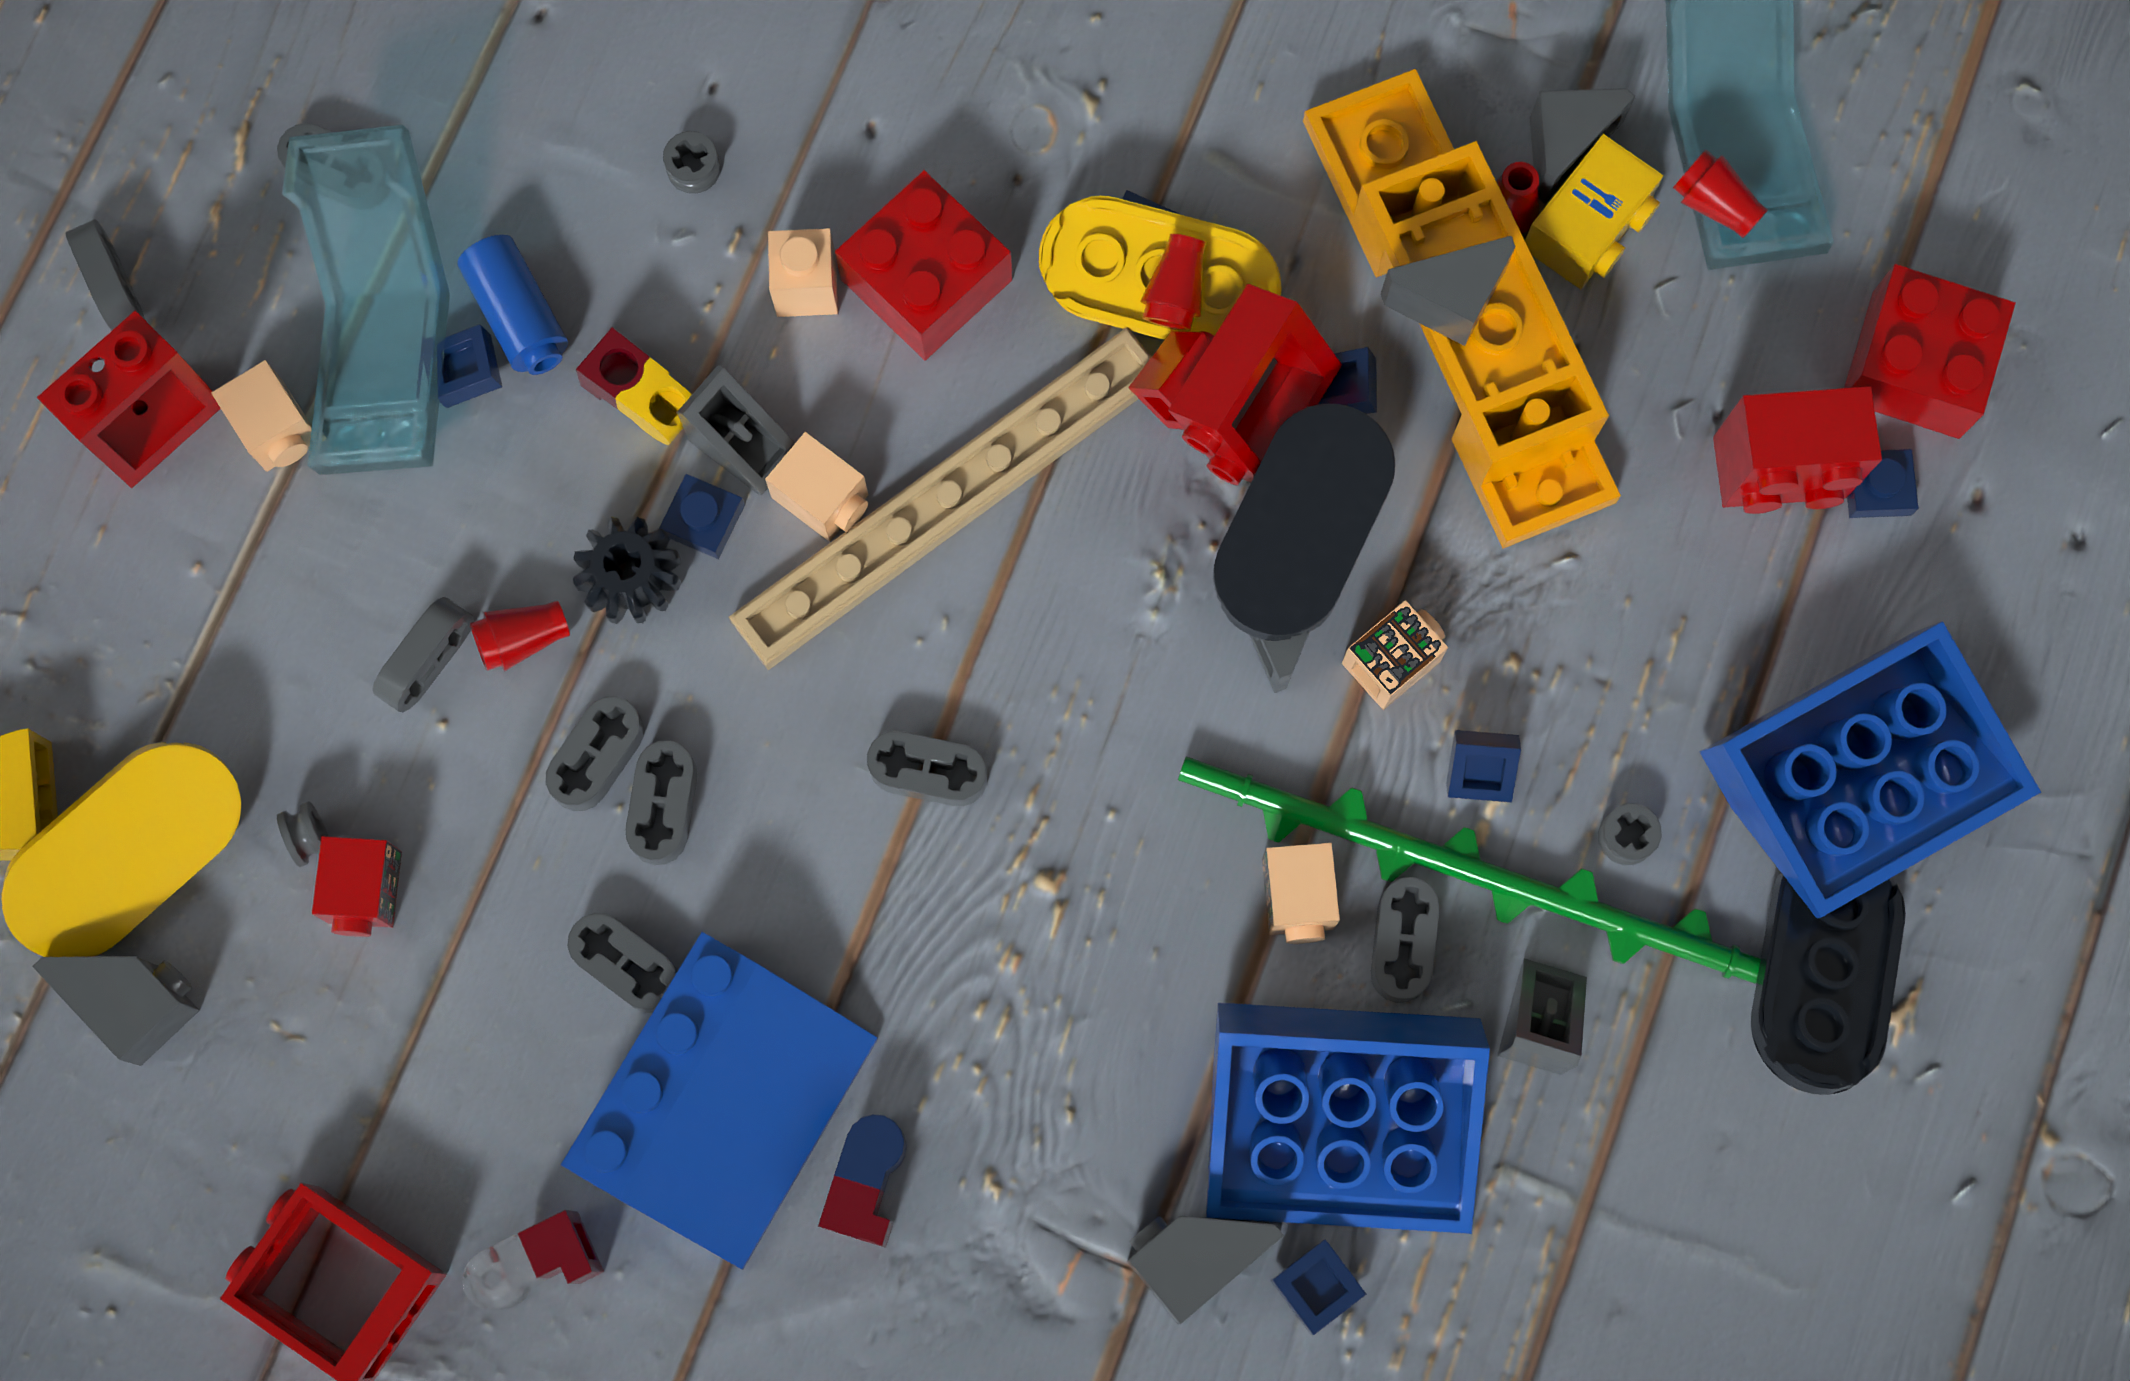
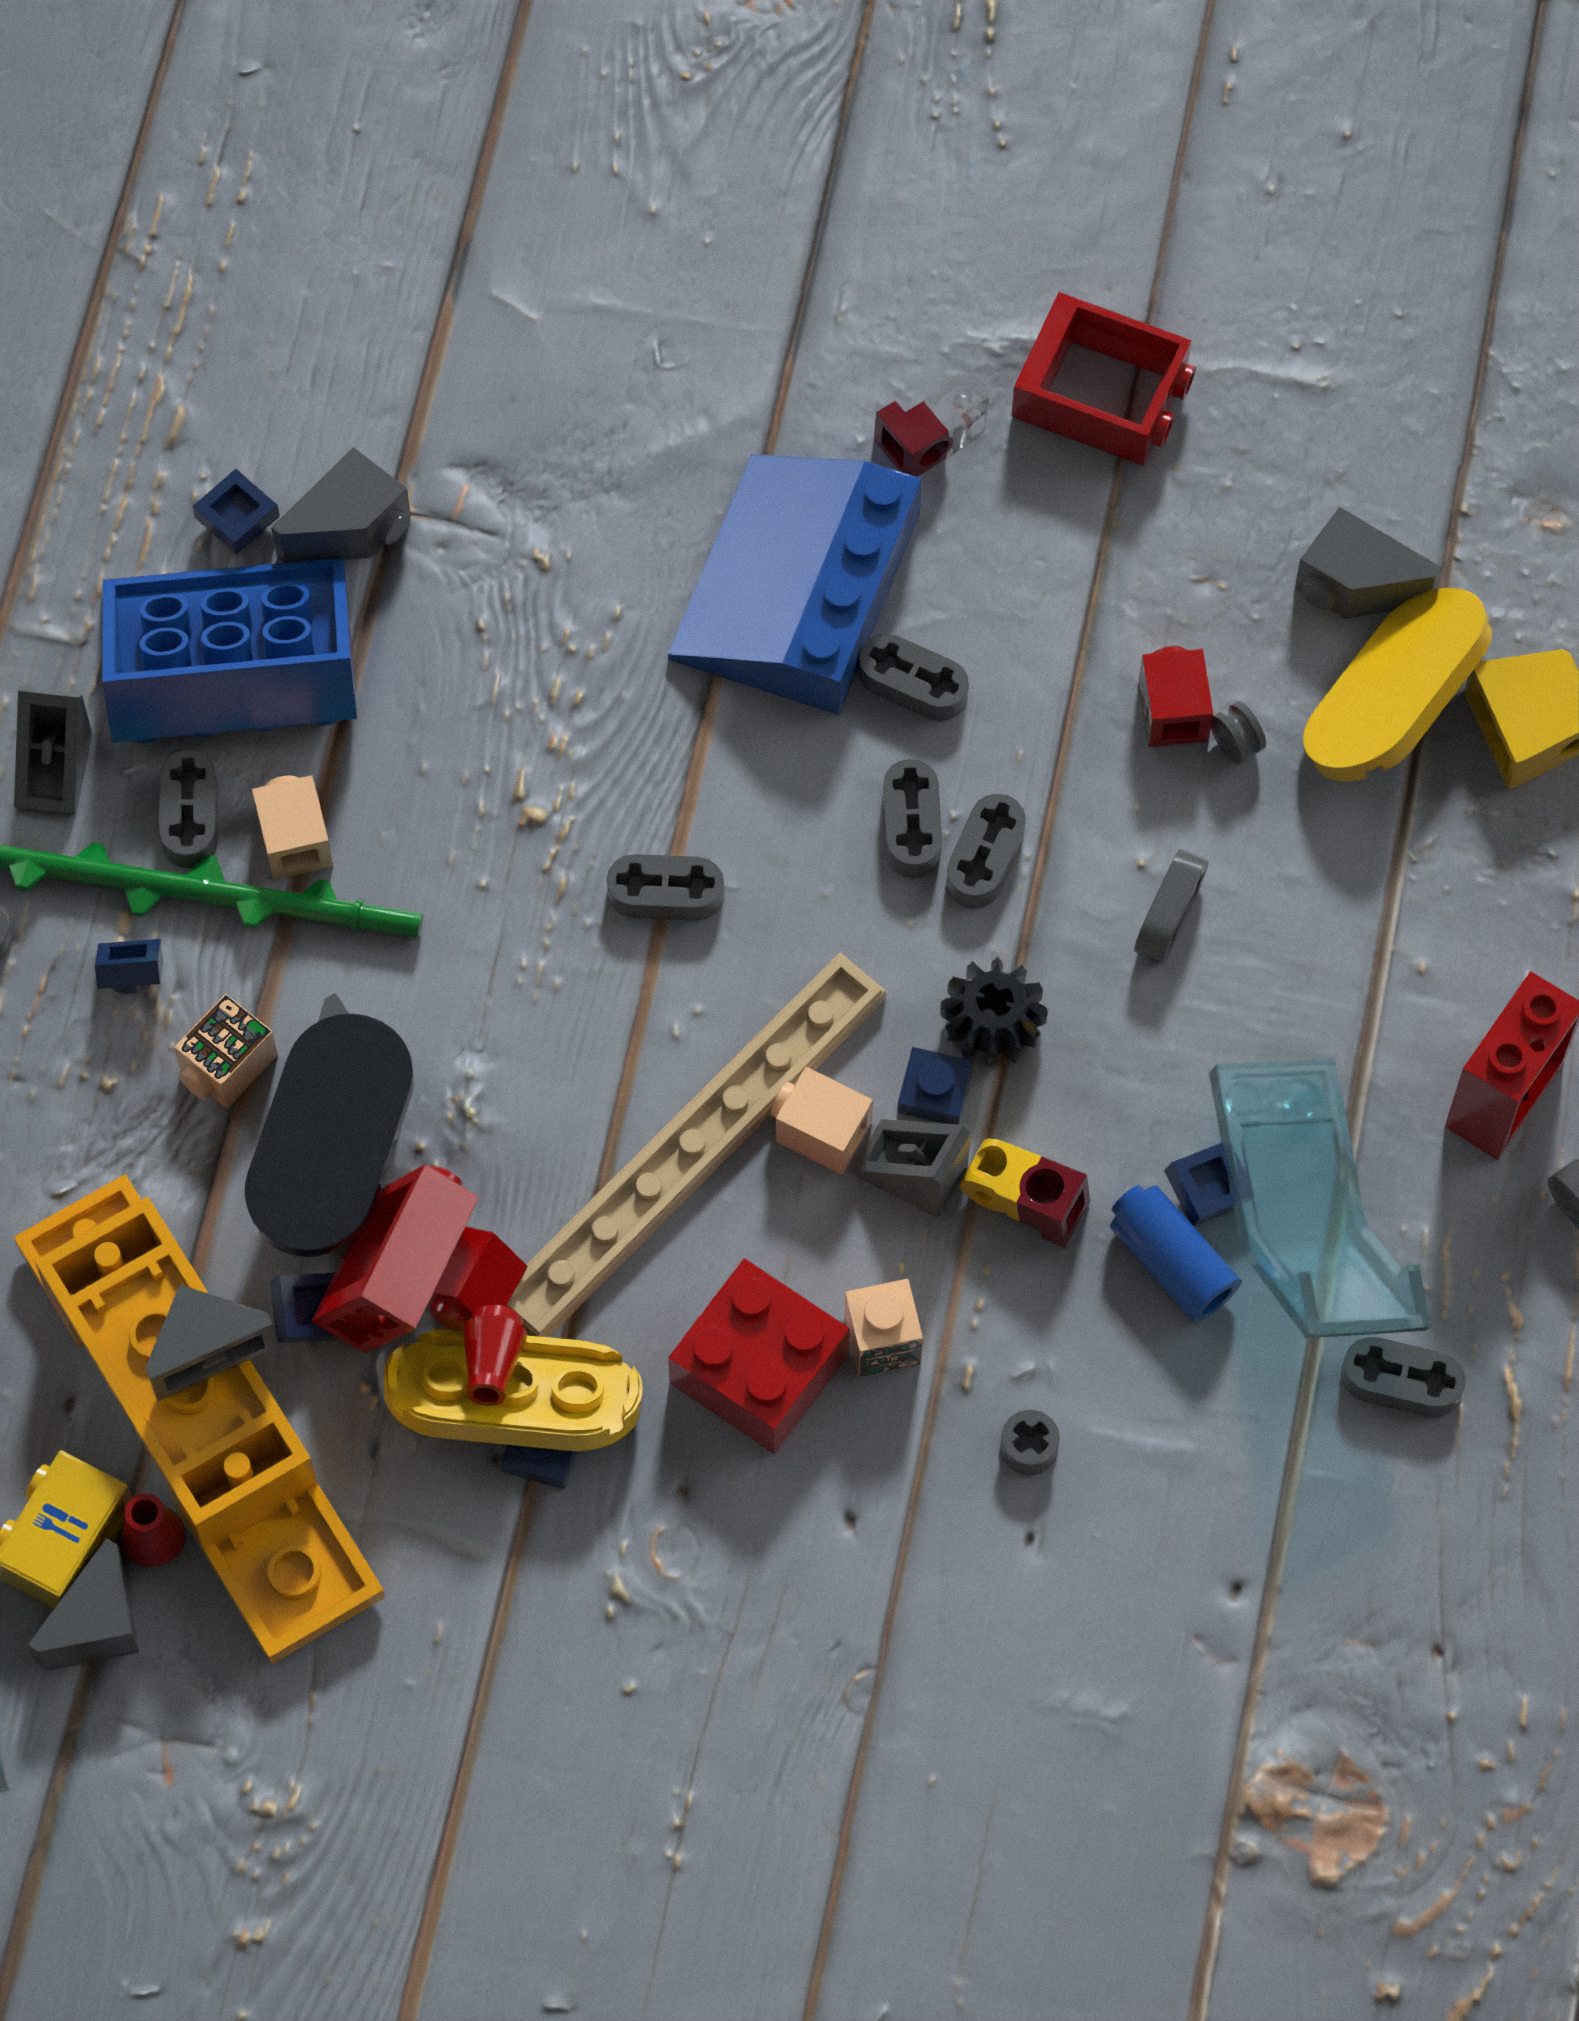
camera: 170 degrees right, 10 degrees down
light nougat brick [211,360,320,472] -> none
red cone [470,600,570,672] -> none
leg [818,1114,907,1248] -> none

